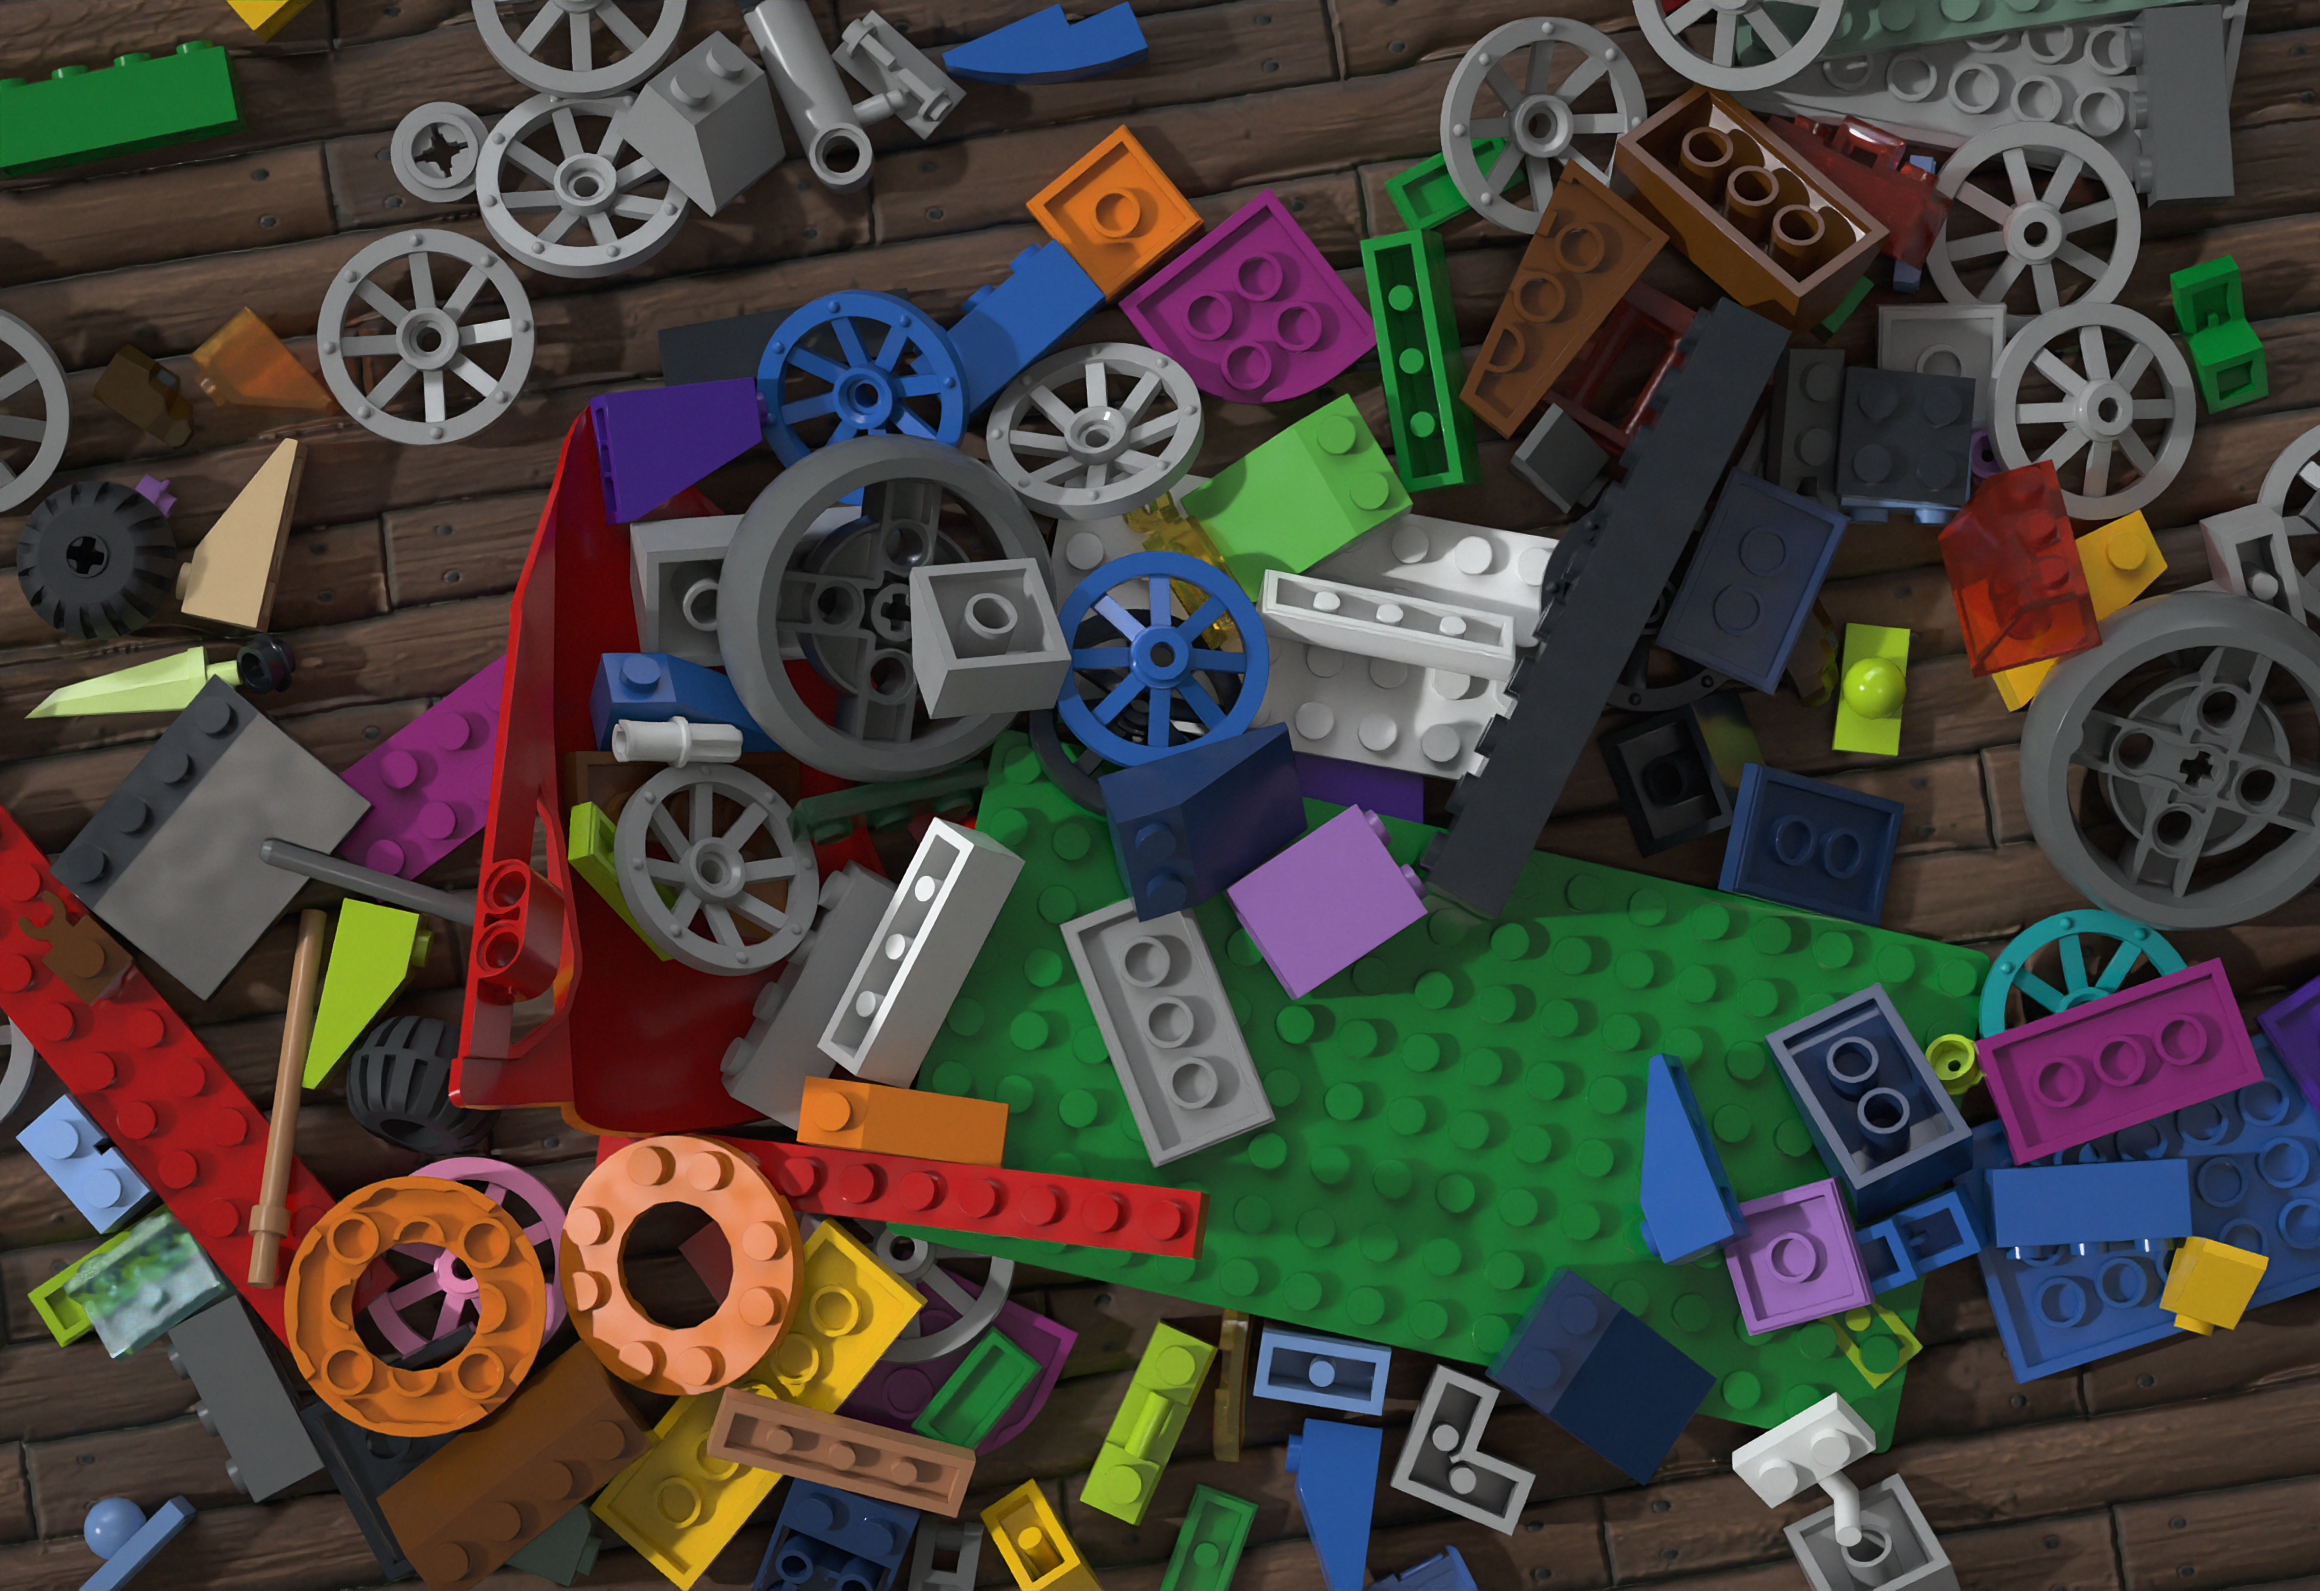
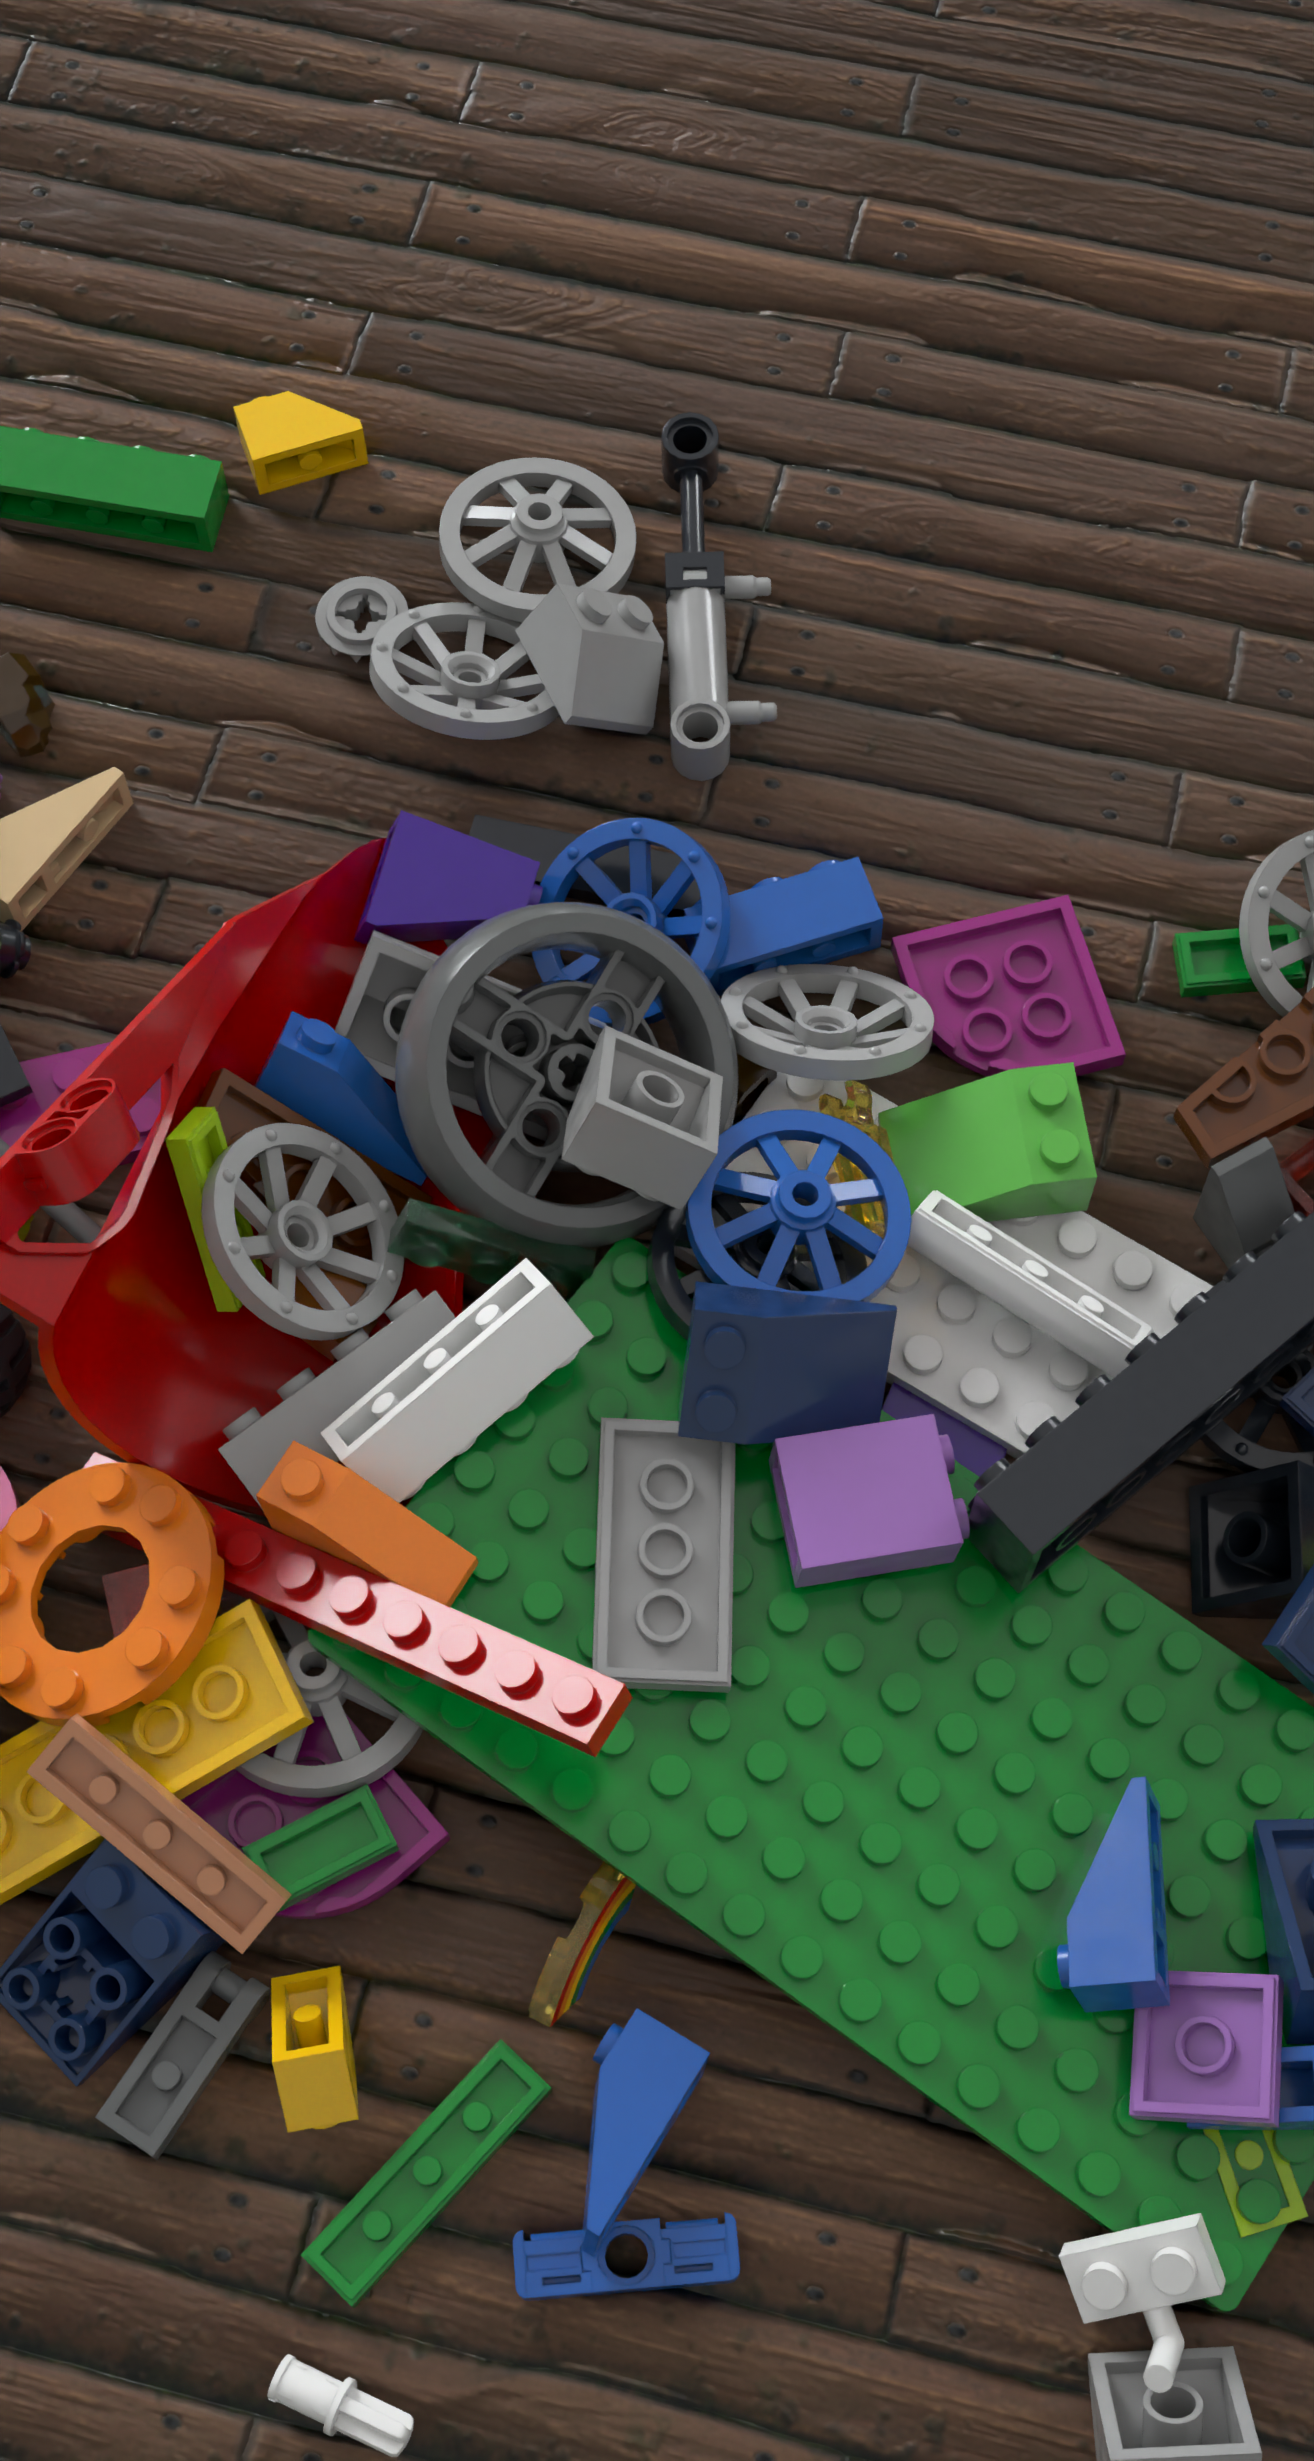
camera: 25 degrees right, 20 degrees down
clear orange slope [189,305,341,416] -> none
light grey wheel [317,229,537,447] -> none
white axle [612,716,743,768] -> none
light grey hinge [831,10,967,141] -> none
blue slope [942,1,1148,86] -> none
orange tile [1026,124,1204,304] -> none
lime piece [1080,1318,1218,1526] -> none
medium blue brick [1253,1319,1391,1416] -> none
green brick [1360,228,1484,495] -> none
light grey brick [1388,1361,1536,1536] -> none
dark blue slope [1484,1268,1717,1486] -> none

